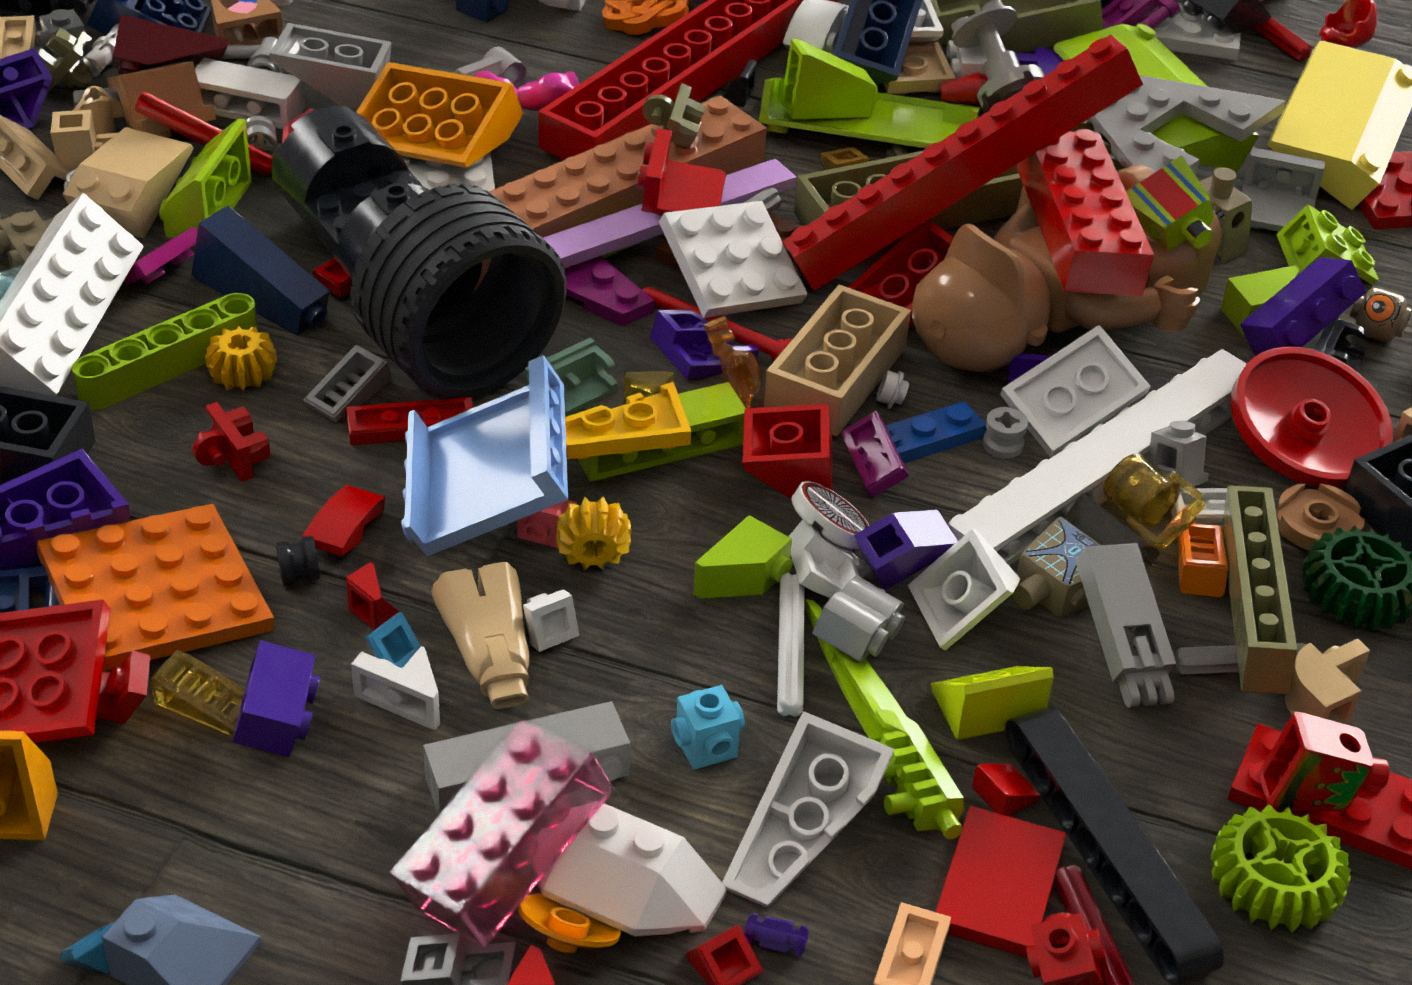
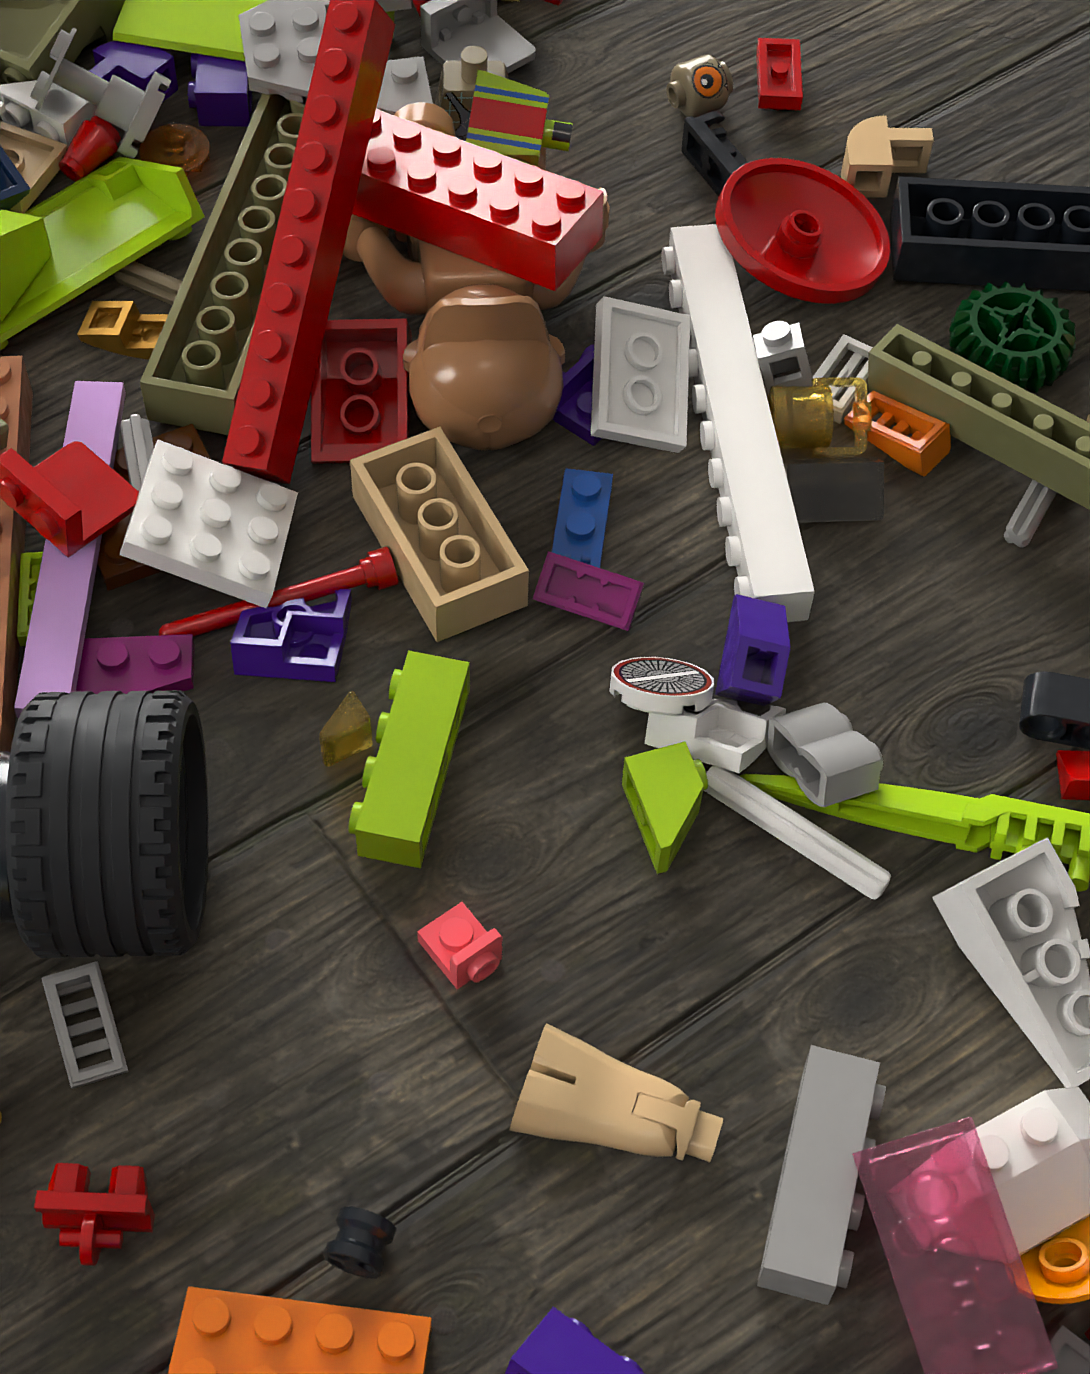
camera: 55 degrees left, 15 degrees up
red slope [302,485,386,556] -> none
red tile [346,397,473,445] -> none
red slope [346,562,400,631] -> none
white slope [351,646,440,730] -> none
dark azure slope [365,612,421,668] -> none
light blue panel [401,355,568,556] -> none
white tile [523,589,580,652] -> none
sand green hinge [525,337,618,417] -> none
yellow gear [556,497,631,570] -> none
yellow wing [565,382,691,459] -> none
medium azure brick [671,685,745,770] -> none
clear orange piece [704,316,763,408] -> none
red slope [742,403,833,499] -> none
white plate [876,370,909,409] -> none
white slope [908,528,1021,651] -> none
neon yellow slope [931,666,1054,740] -> none
light grey wheel [982,407,1028,459] -> none
dark tan torso [1013,516,1101,617] -> none
light grey hinge [1075,543,1176,708] -> none
lime slope [1220,266,1299,336] -> none
dark purple brick [1240,258,1366,356] -> none
lime bracket [1276,204,1379,285] -> none
medium nougat plate [1276,483,1365,551] -> none

